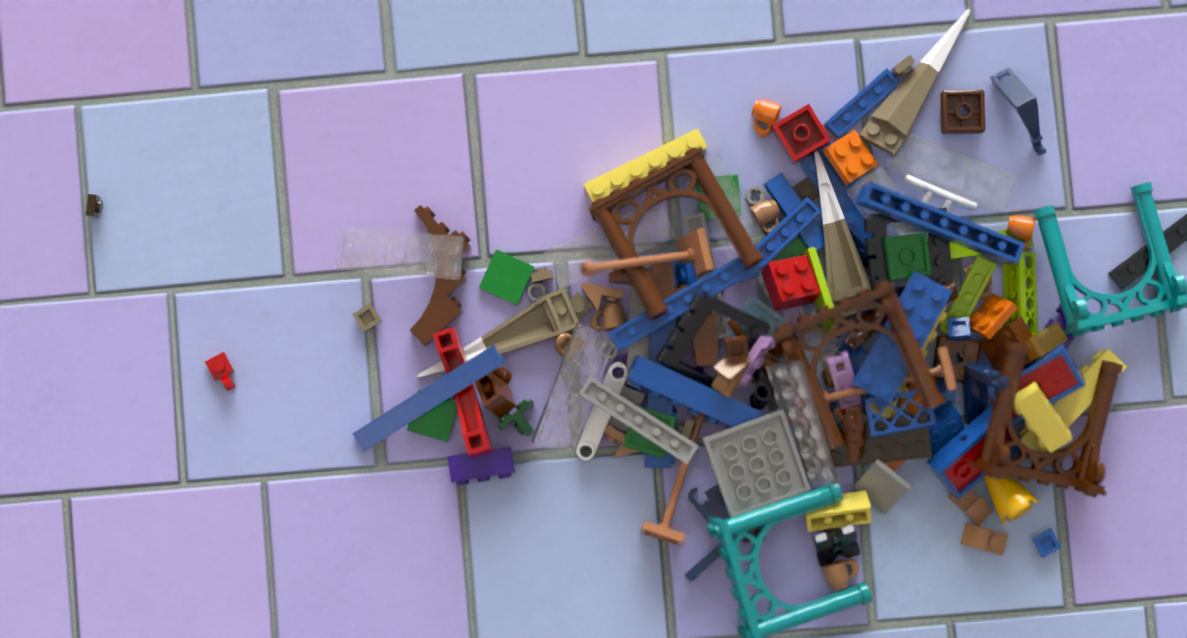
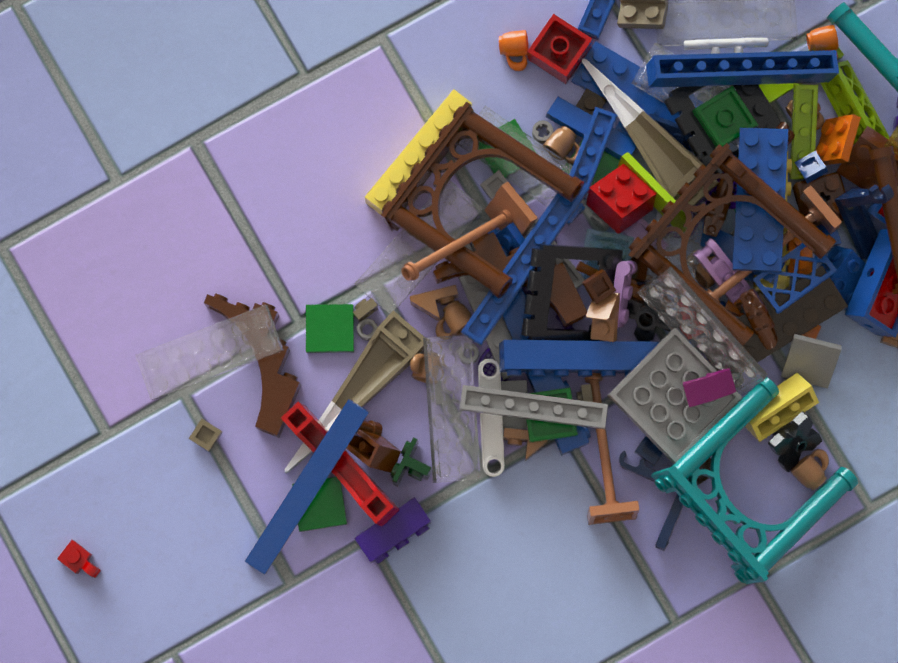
camera: 25 degrees left, 5 degrees down
dark tan plate [570,292,593,322] -> none
orange plate [822,130,879,185] -> none
none -> magenta slope [683,368,736,407]

